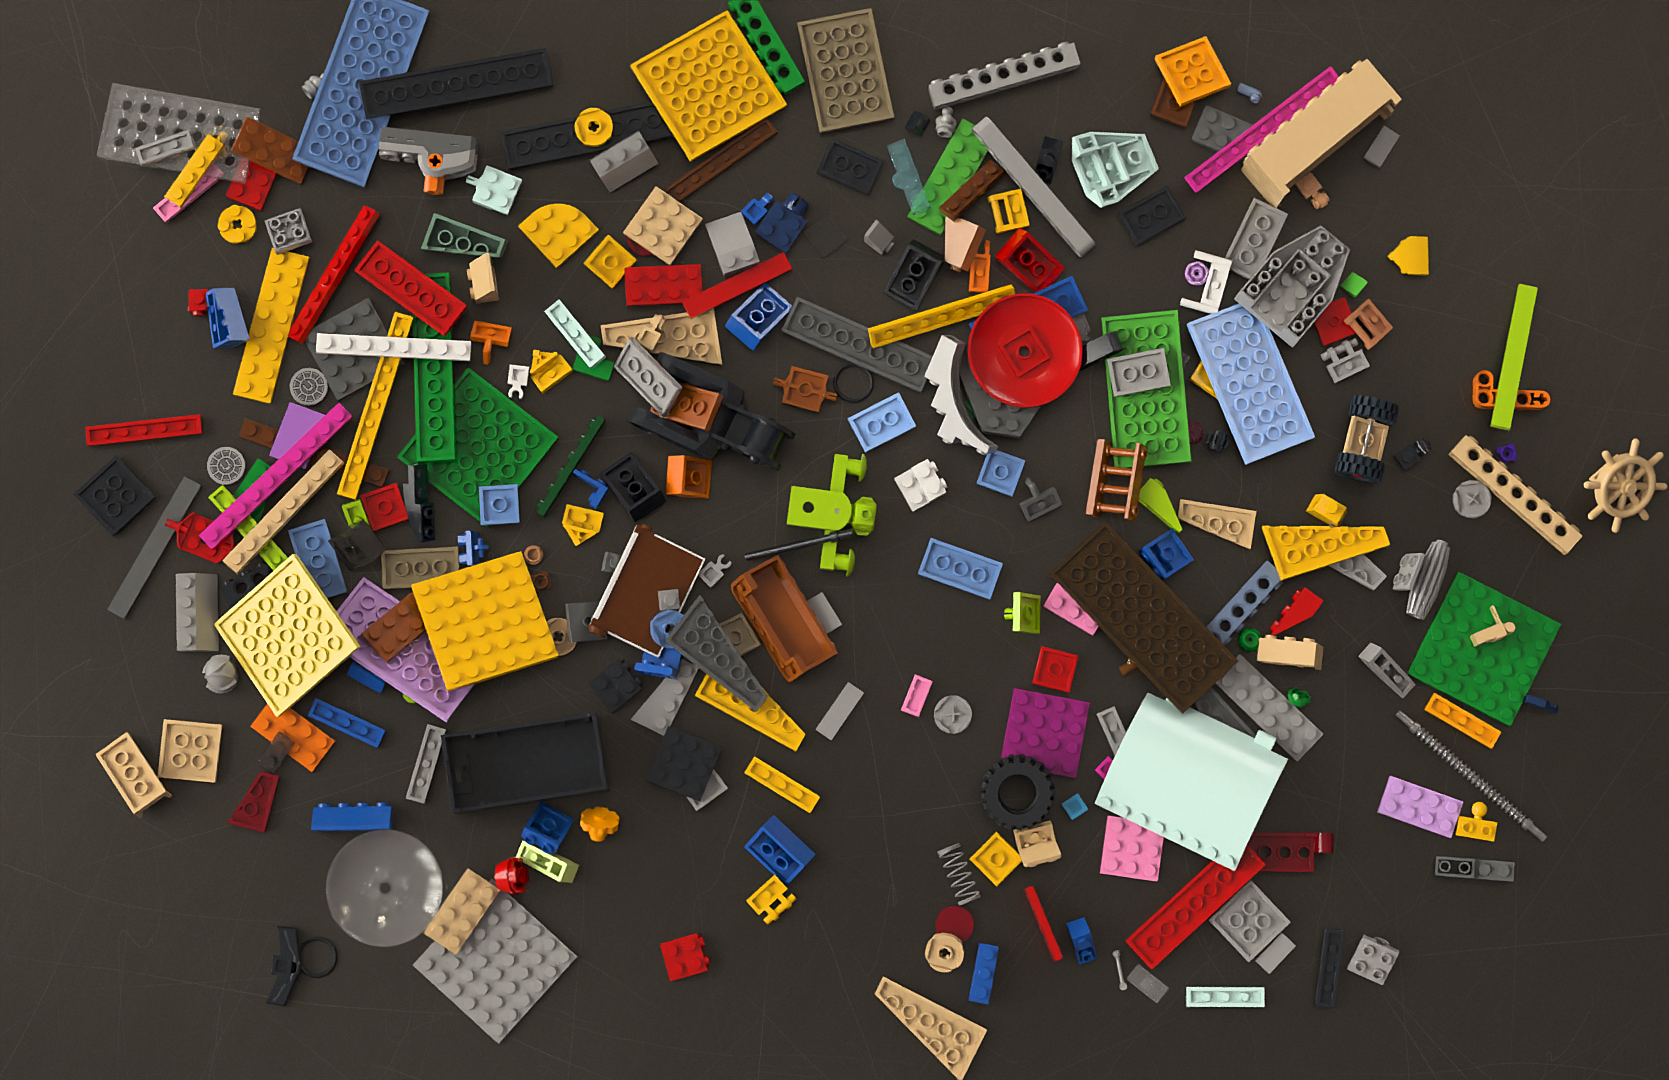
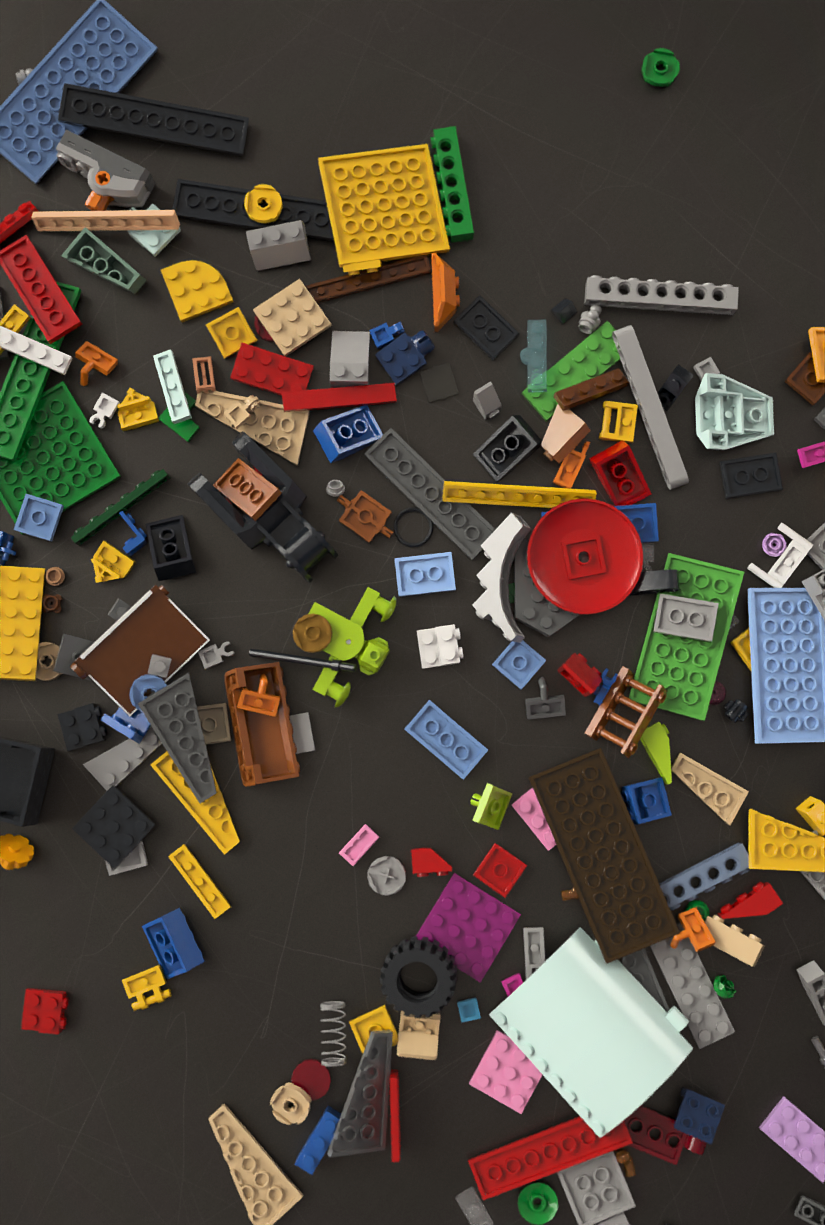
camera: 30 degrees right, 0 degrees up
tan slope [467,253,499,304] -> none
light grey tile [614,337,683,417] -> none
orange slope [666,455,712,499] -> none
dark tan plate [797,8,894,133] -> none
light grey tile [815,682,864,740] -> none
blue slope [1066,917,1097,965] -> none
light grey hinge [1113,950,1127,990] -> none
none -> light nougat plate [32,210,180,231]
none -> nougat tile [192,357,216,394]
none -> orange plate [237,674,280,717]
none -> pearl gold tile [293,613,332,653]
none -> light grey plate [326,480,345,497]
none -> dark grey wing [327,1030,393,1157]
none -> yellow plate [343,259,382,275]
none -> red slope [411,847,452,877]
none -> orange wedge [431,253,460,332]
none -> green dish [518,1182,558,1225]
none -> red slope [557,653,602,697]
none -> blue plate [593,668,618,705]
none -> clear orange arm [616,1150,636,1177]
none -> orange plate [670,907,715,952]
none -> dark blue bracket [673,1087,725,1144]
none -> light grey plate [693,357,720,382]

